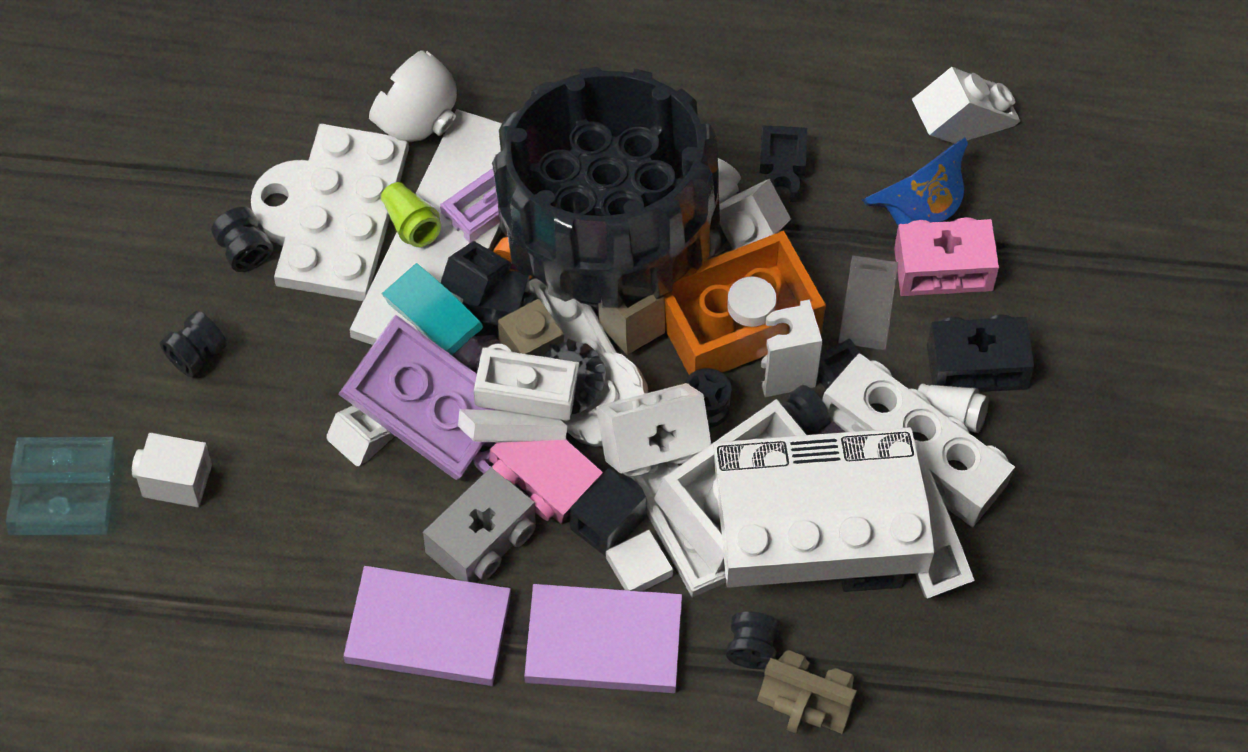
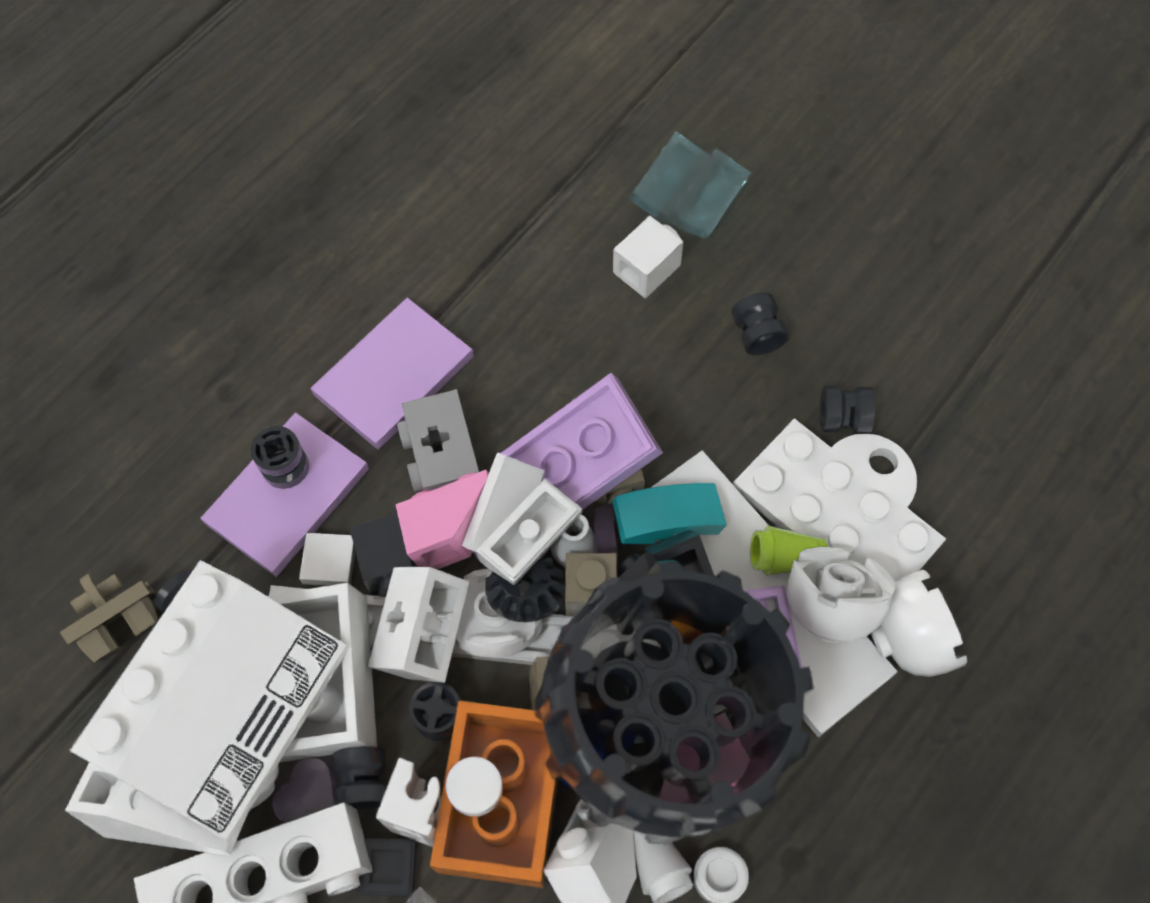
camera: 125 degrees right, 5 degrees up
none -> black wheel [250,426,309,489]
none -> white cylinder [787,547,896,643]

